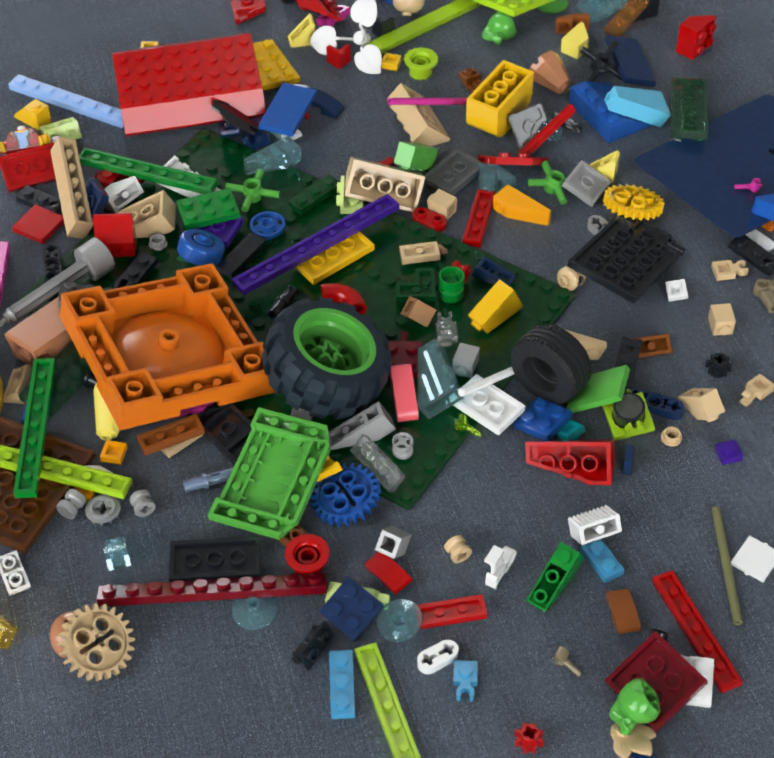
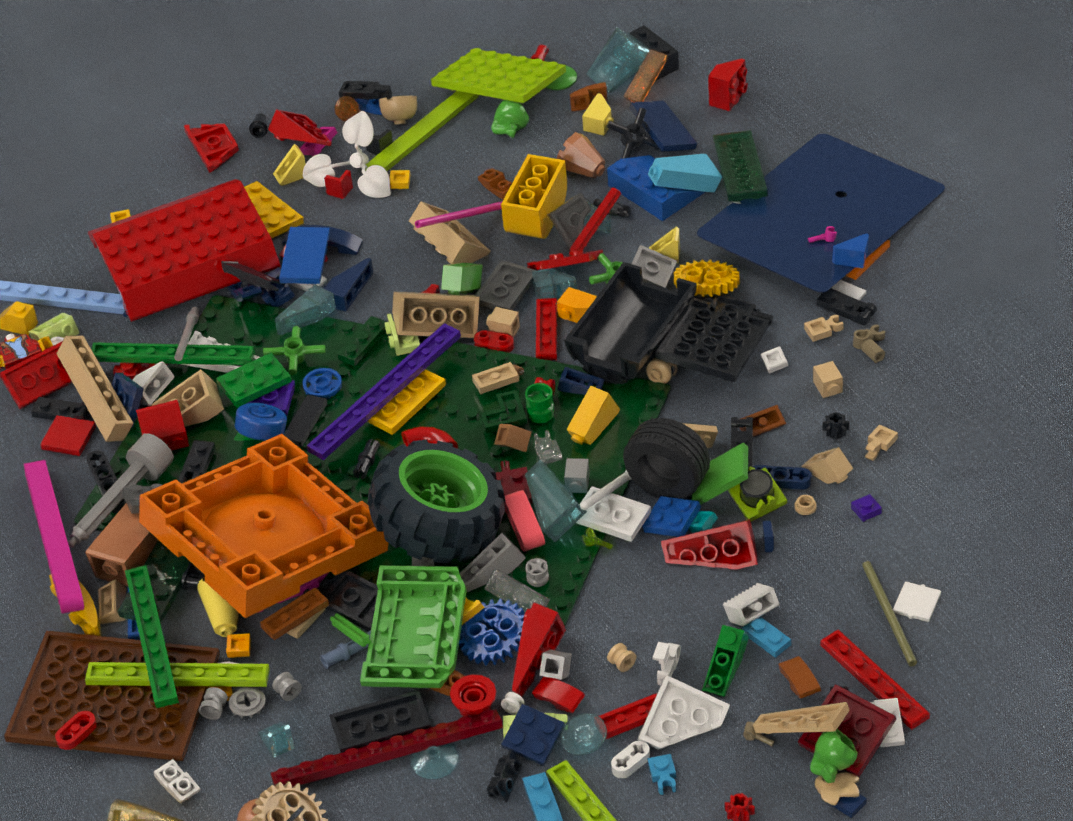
camera: 10 degrees left, 5 degrees down
light grey plate [149,233,168,251] -> none
lime piece [404,47,438,80] -> none
none -> light grey bar [174,307,199,361]
none -> dark blue slope [322,258,374,312]
none -> bright green axle [330,613,371,647]
none -> white bush [501,692,525,715]
none -> red wedge [512,602,566,697]
none -> black cylinder [564,262,697,384]
none -> white plate [637,675,730,750]
none -> tan wing [753,702,850,734]

